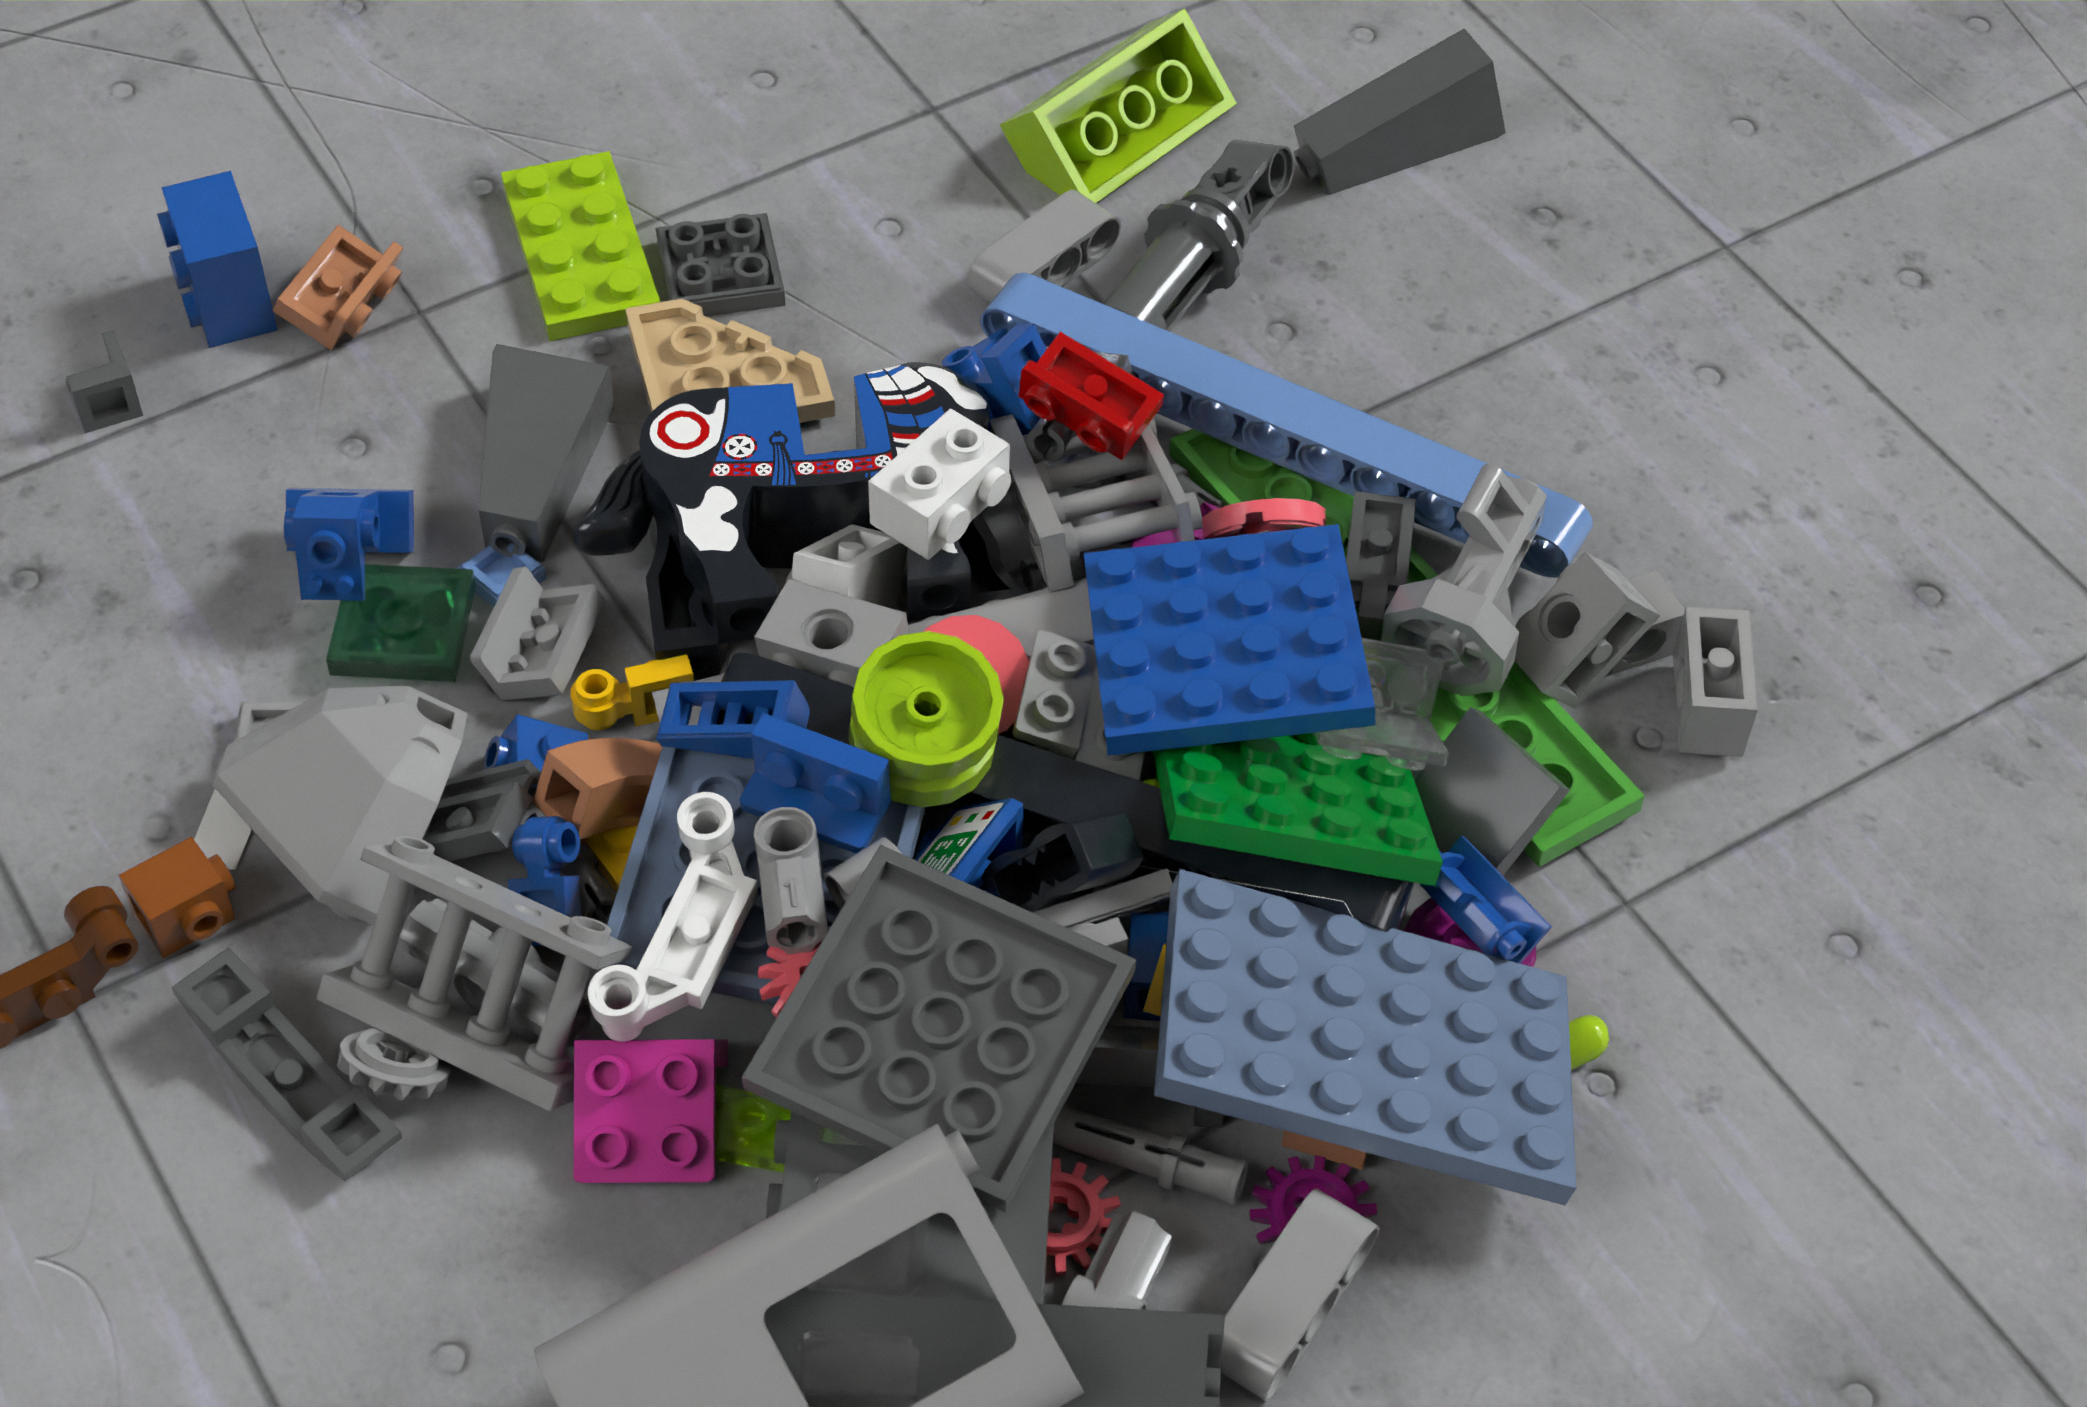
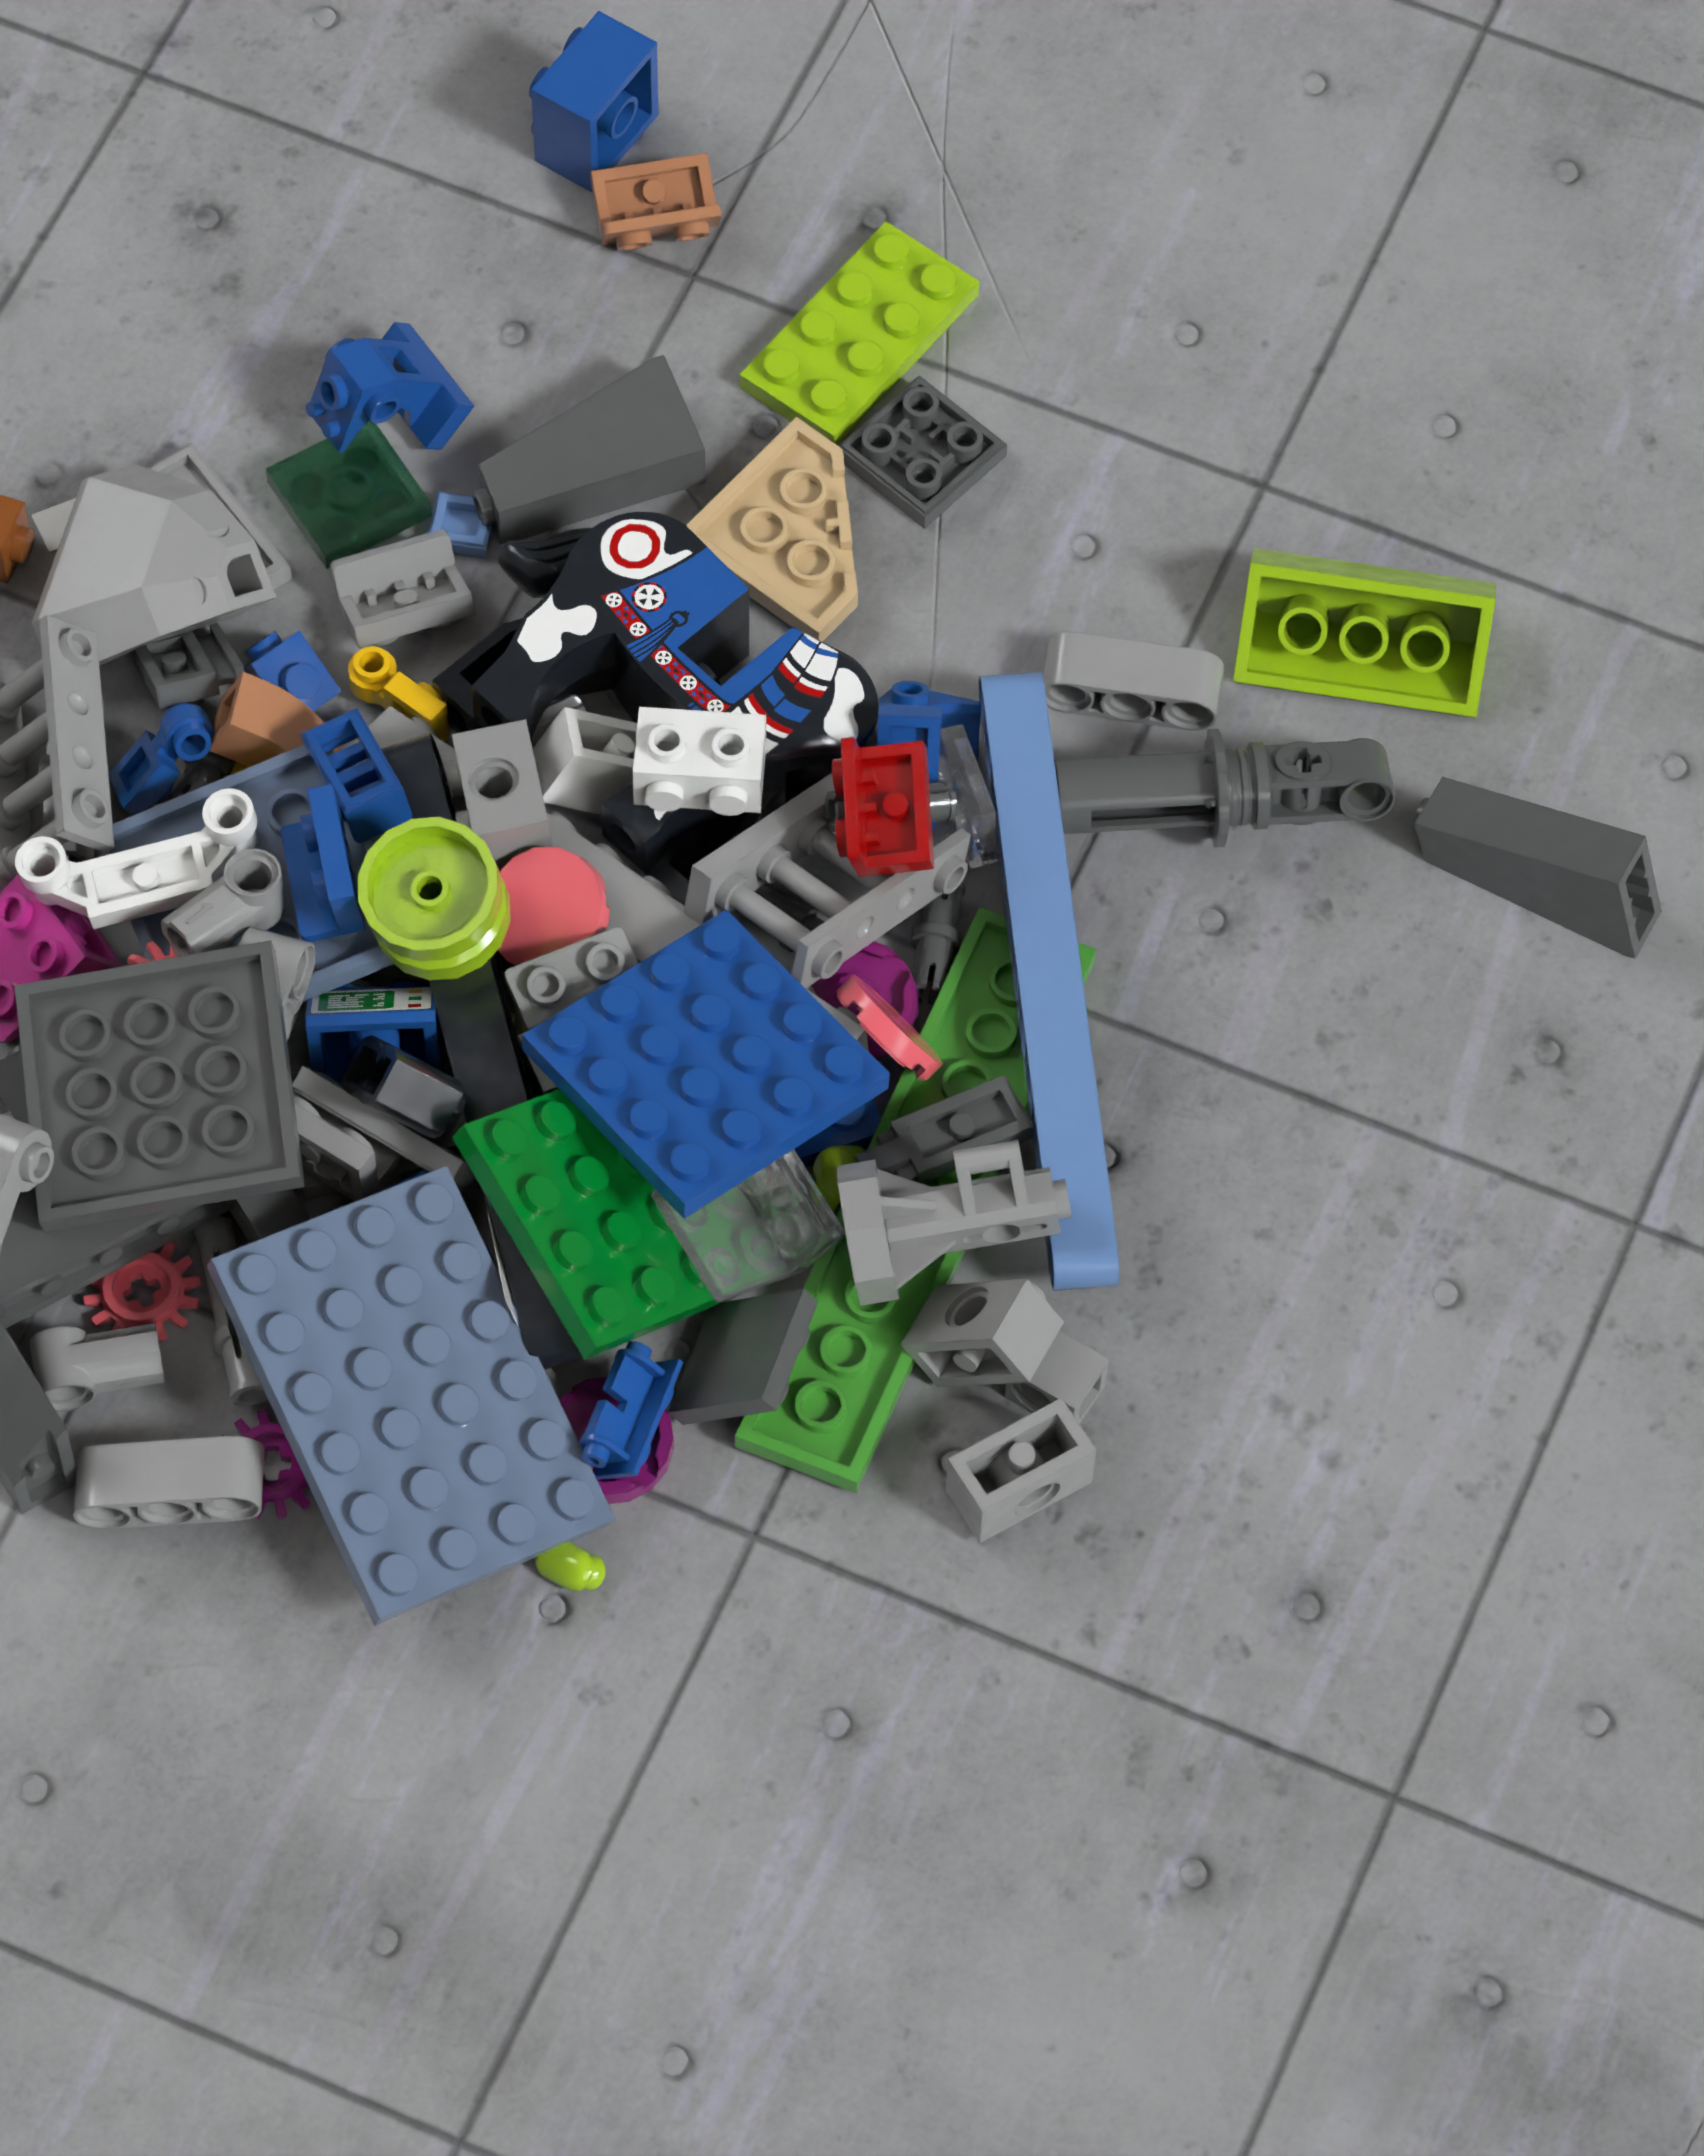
camera: 55 degrees right, 10 degrees up
dark grey panel [66,330,143,433] -> none

